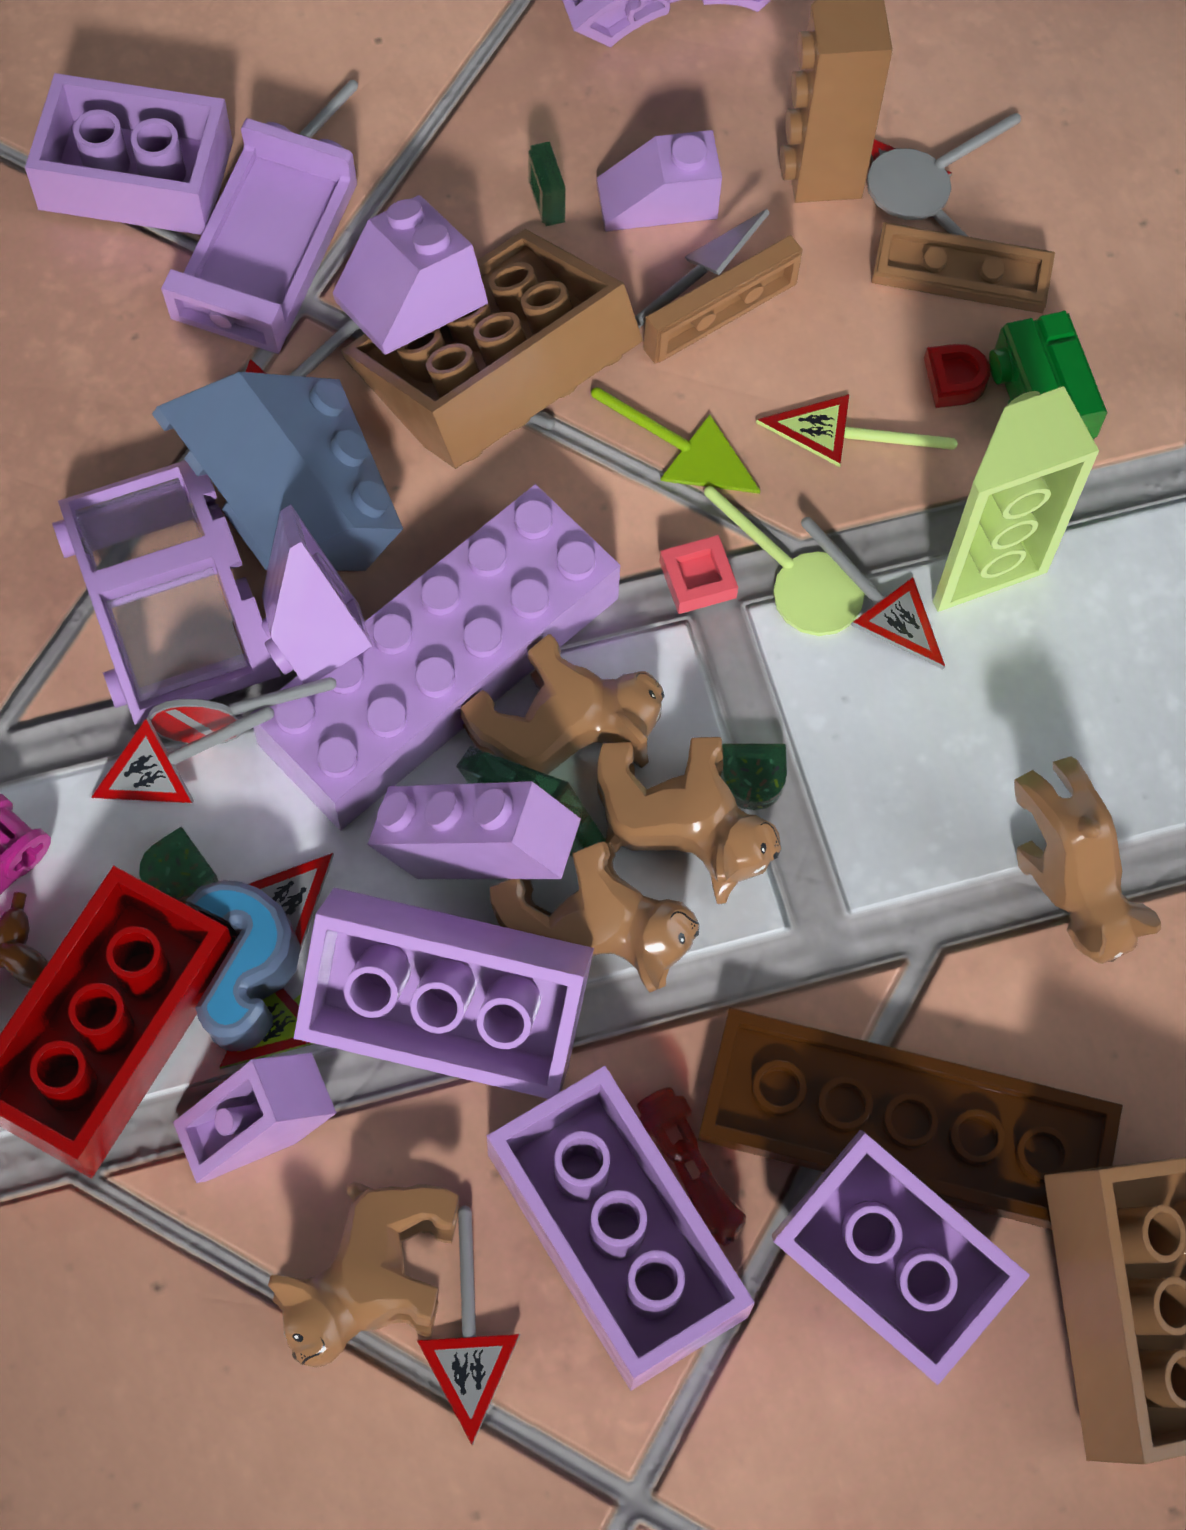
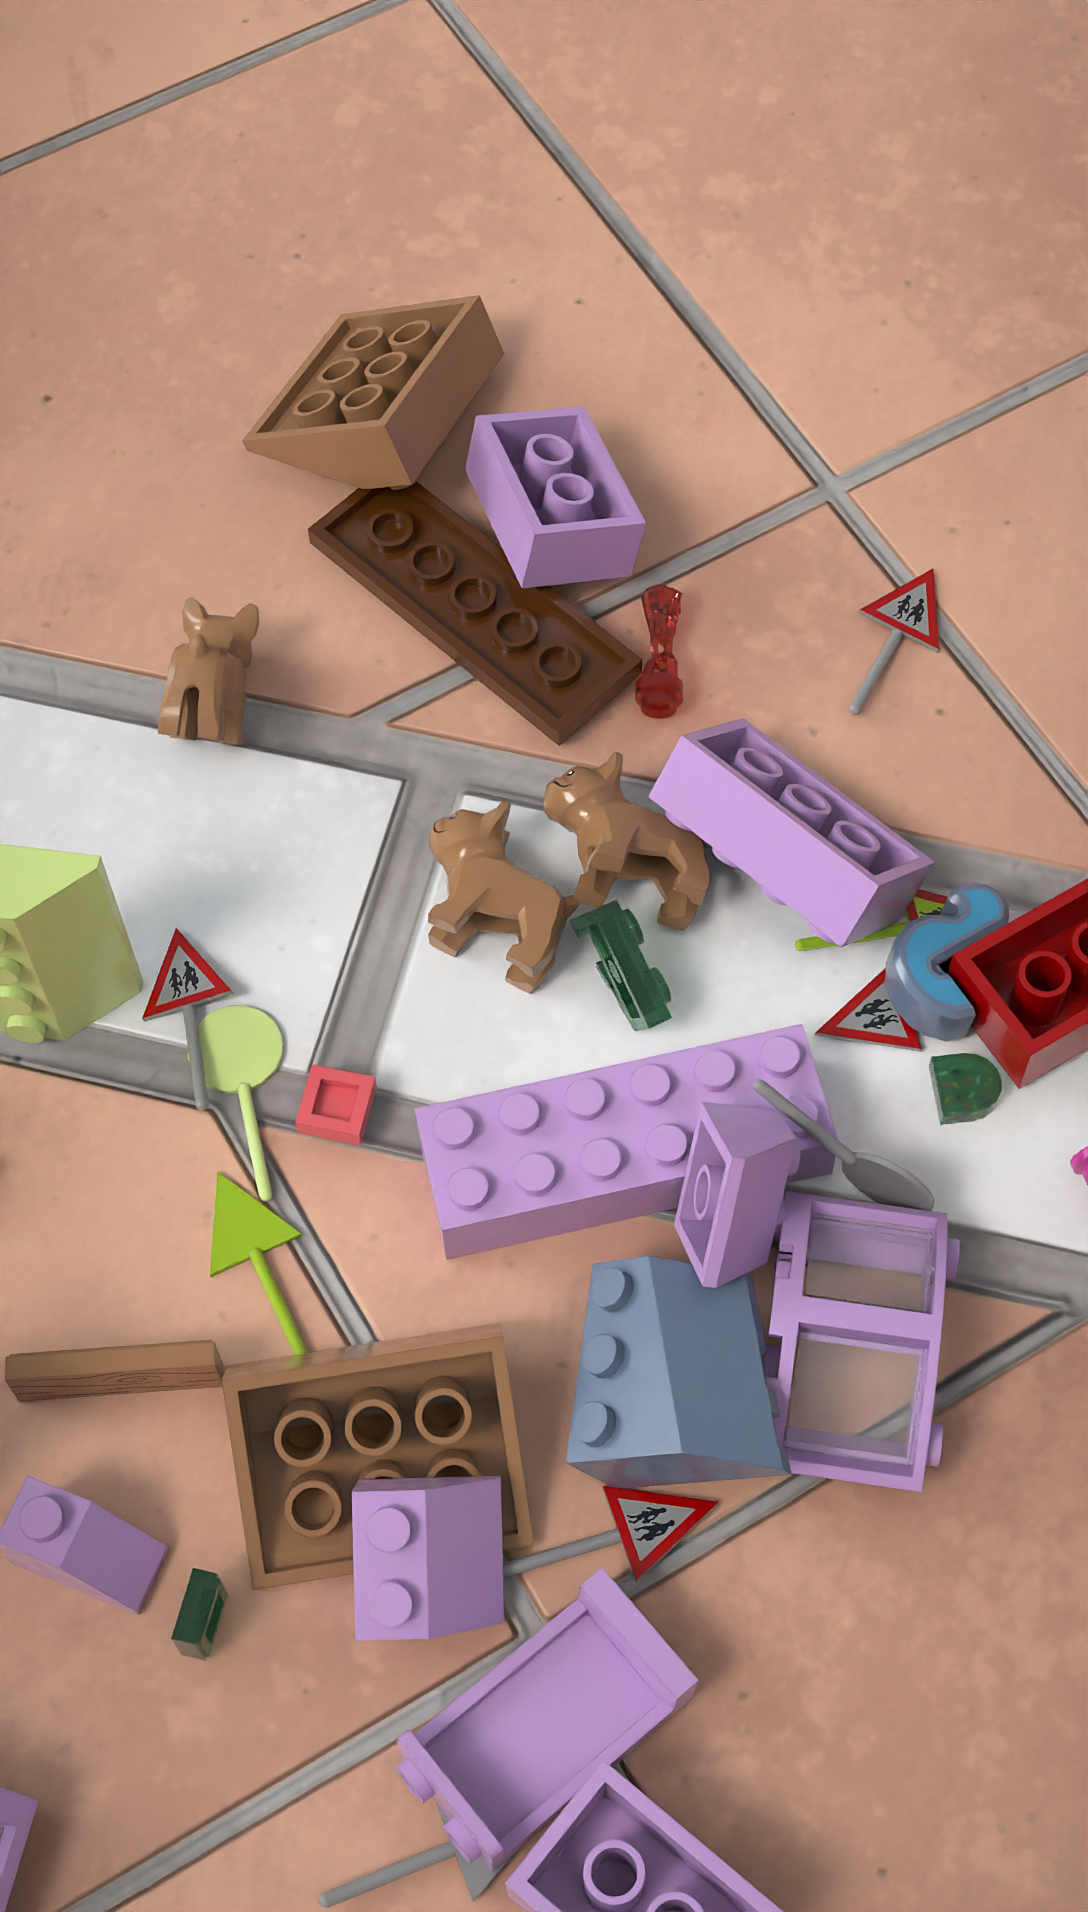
camera: 145 degrees left, 5 degrees down
piece [91,707,274,803] -> none
lavender slope [173,1053,336,1183] -> none
medium nougat animal [268,1182,459,1367] -> none
lavender brick [367,781,581,879] -> none
medium nougat animal [461,634,665,785] -> none
lavender brick [487,1066,755,1391] -> none
light grey piece [635,209,770,328] -> none
clear green tile [722,744,787,811] -> none
piece [756,394,958,467] -> none

